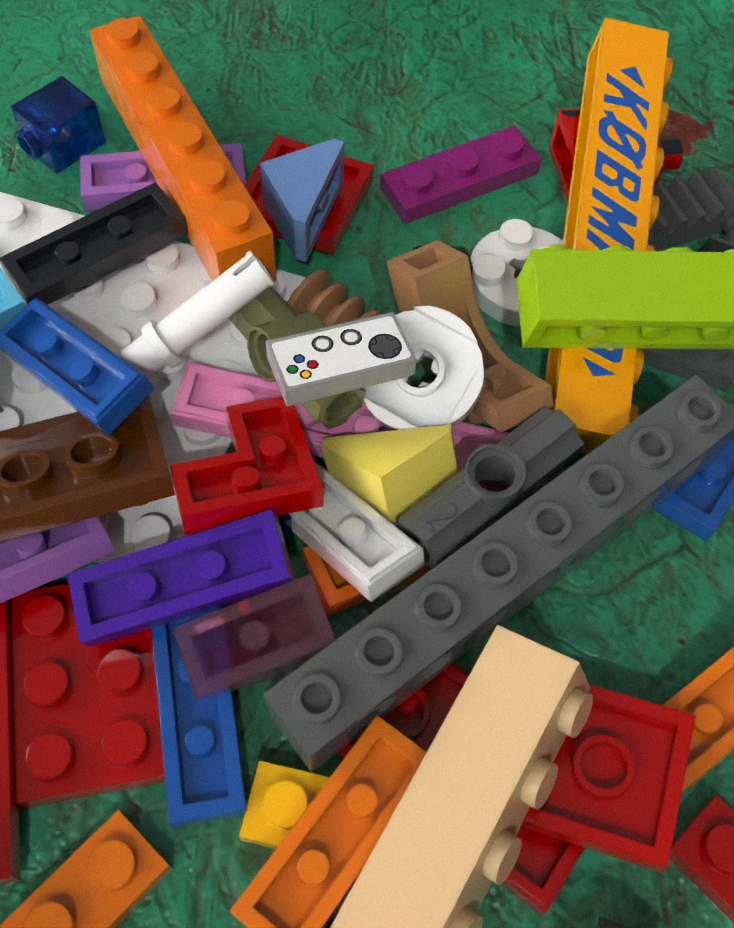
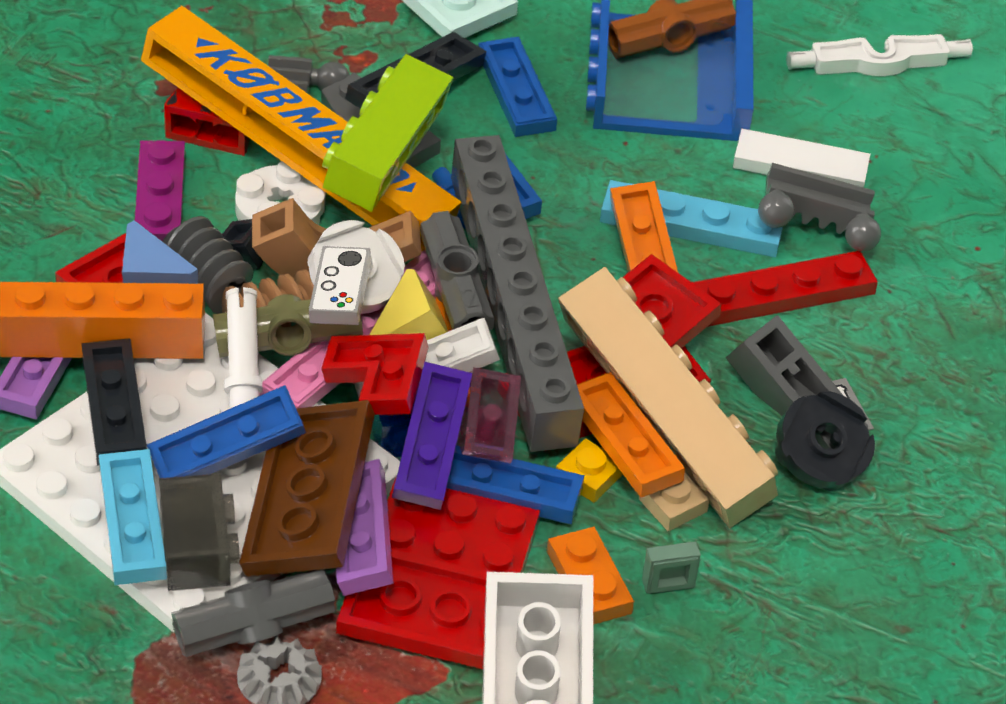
camera: 65 degrees left, 15 degrees down
none -> dark grey piece [162,216,254,314]

